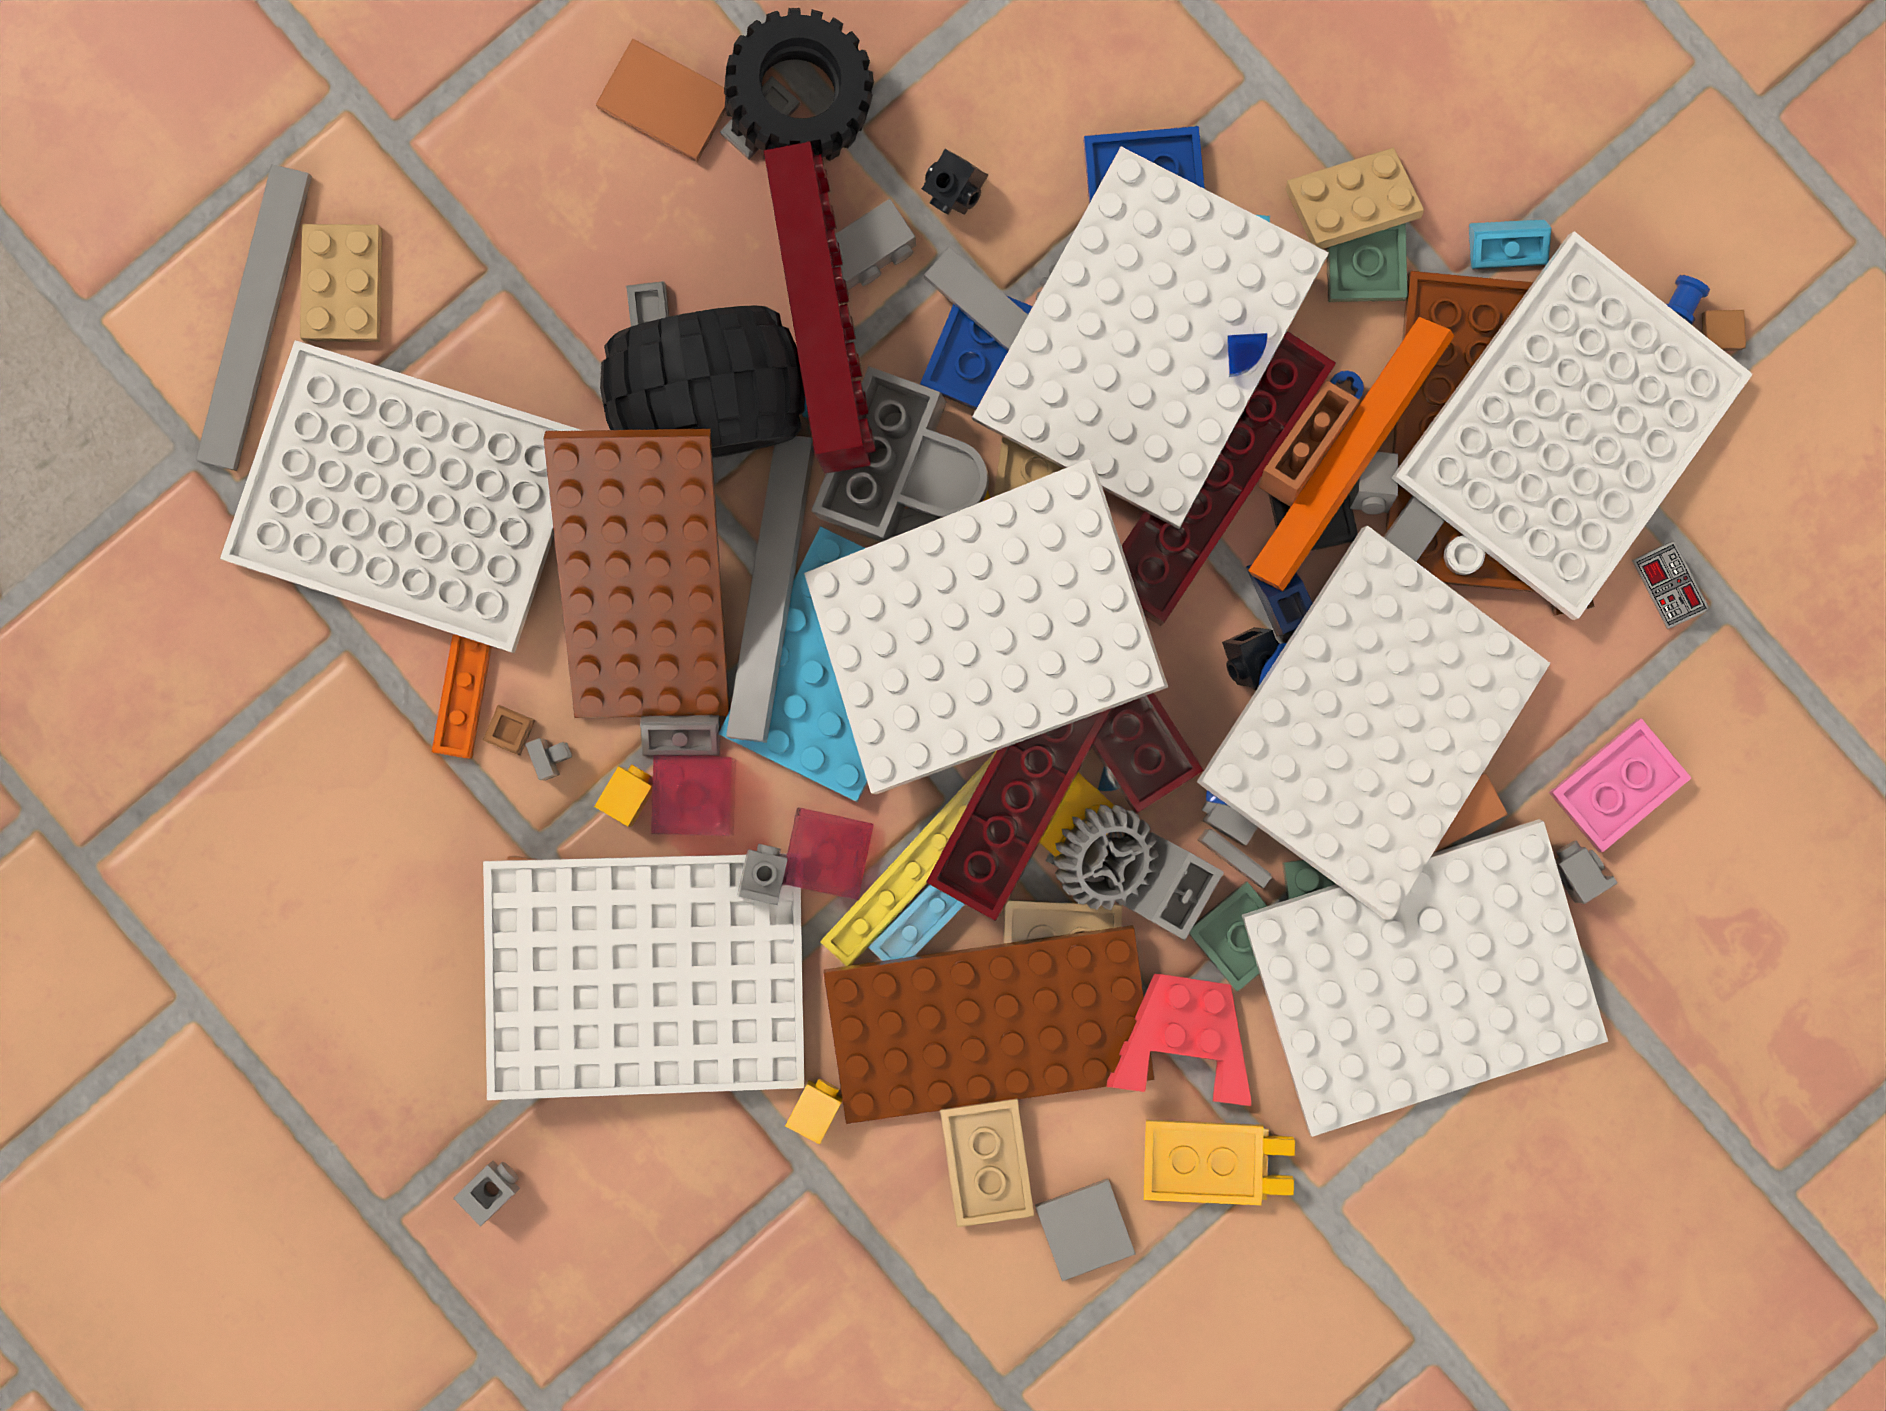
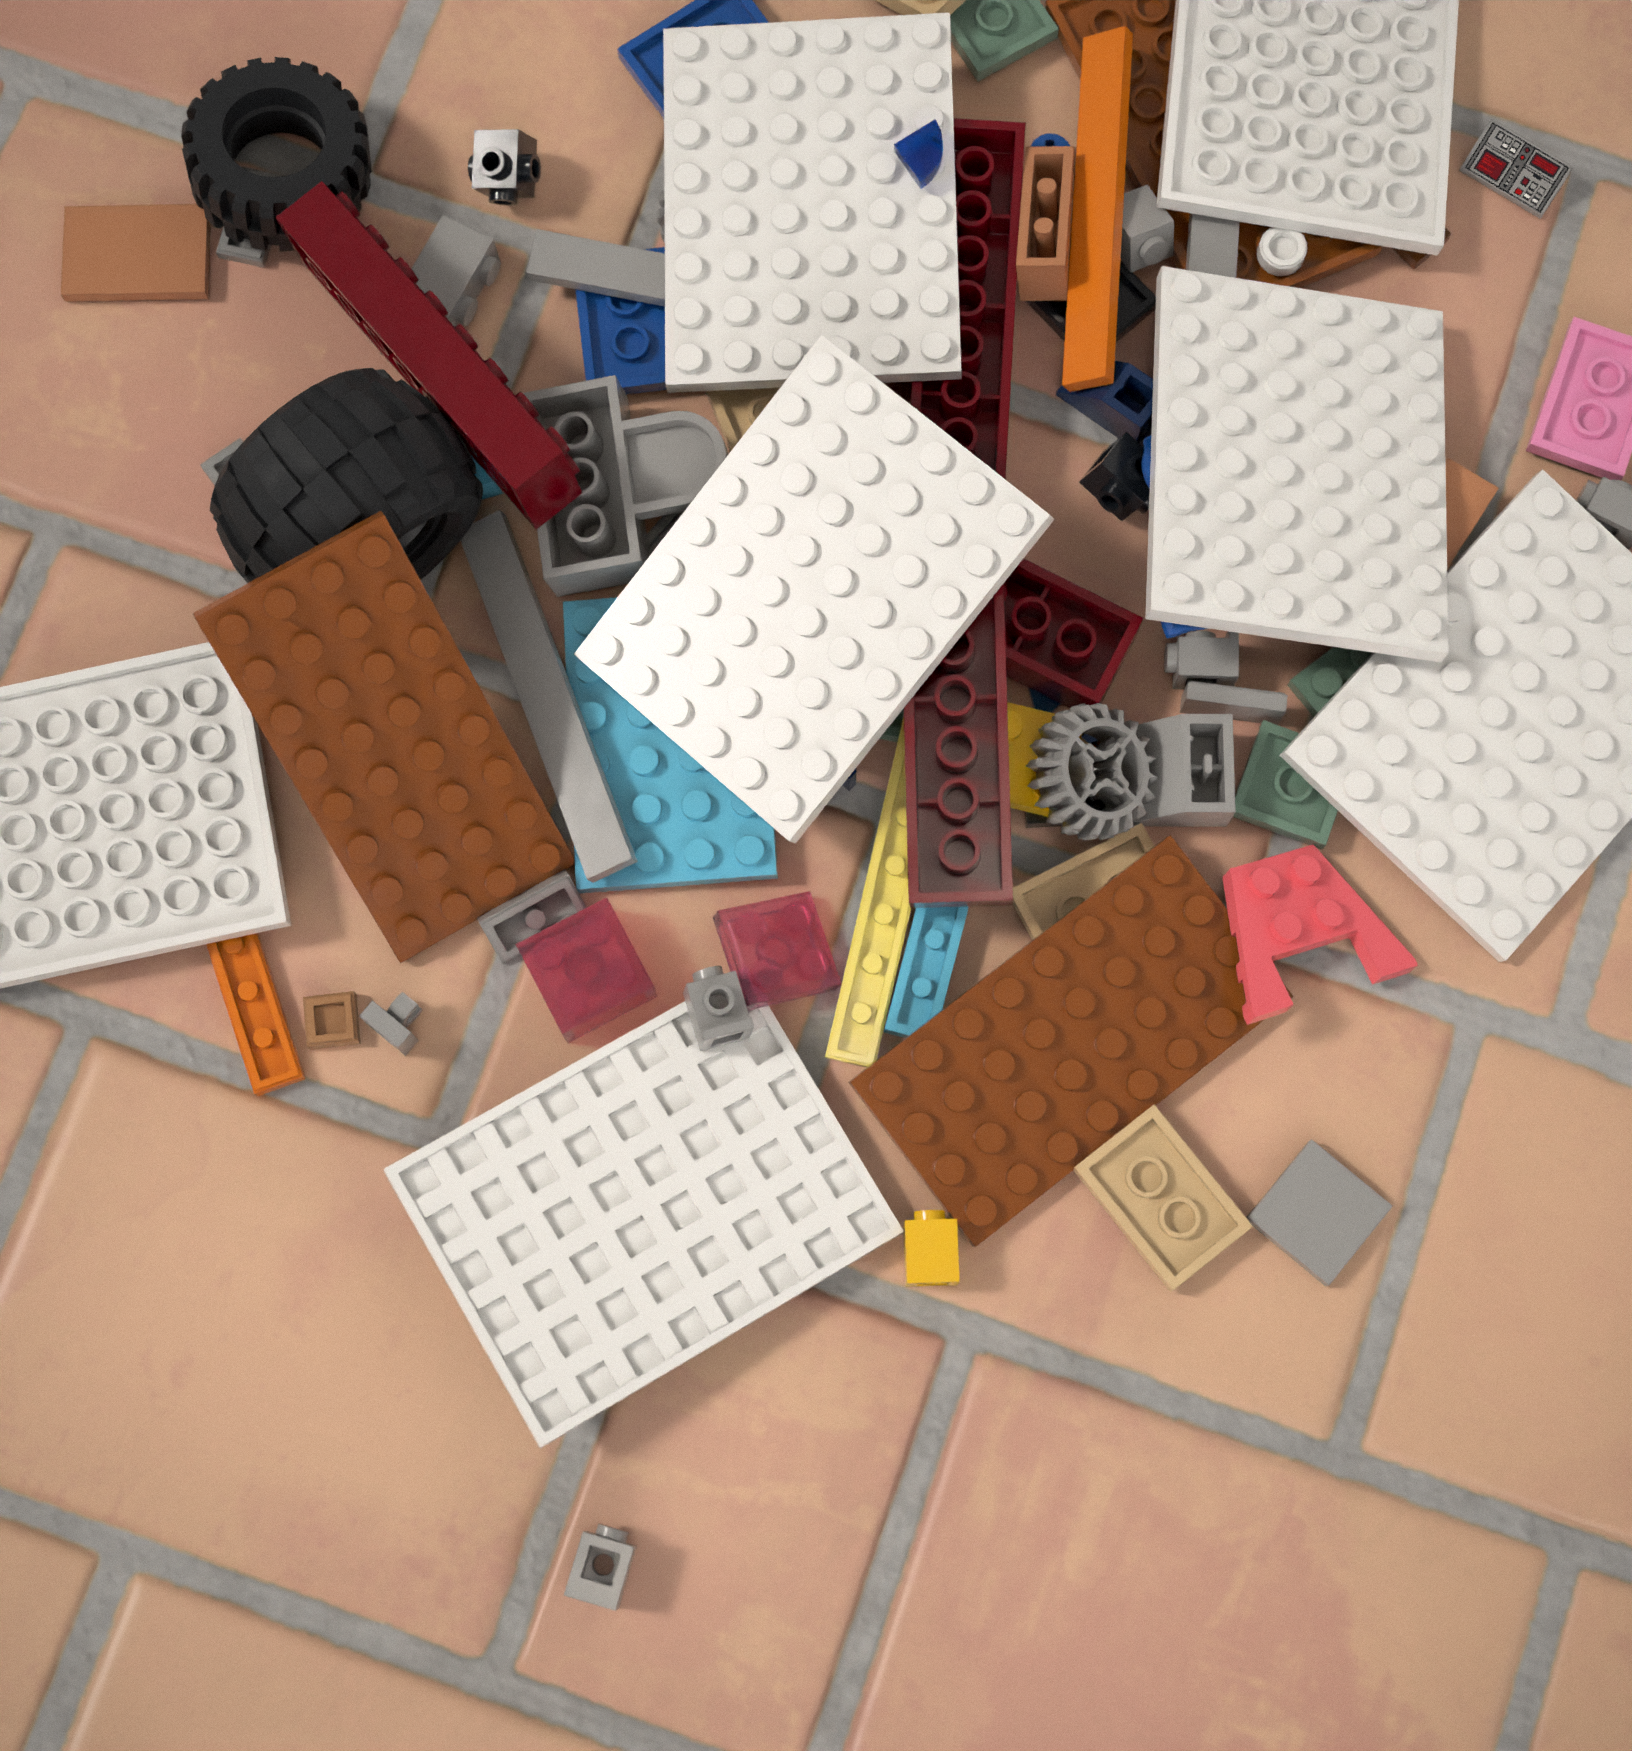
camera: 30 degrees left, 10 degrees down
yellow brick [594,764,656,827] -> none
yellow tile [1144,1120,1295,1205] -> none

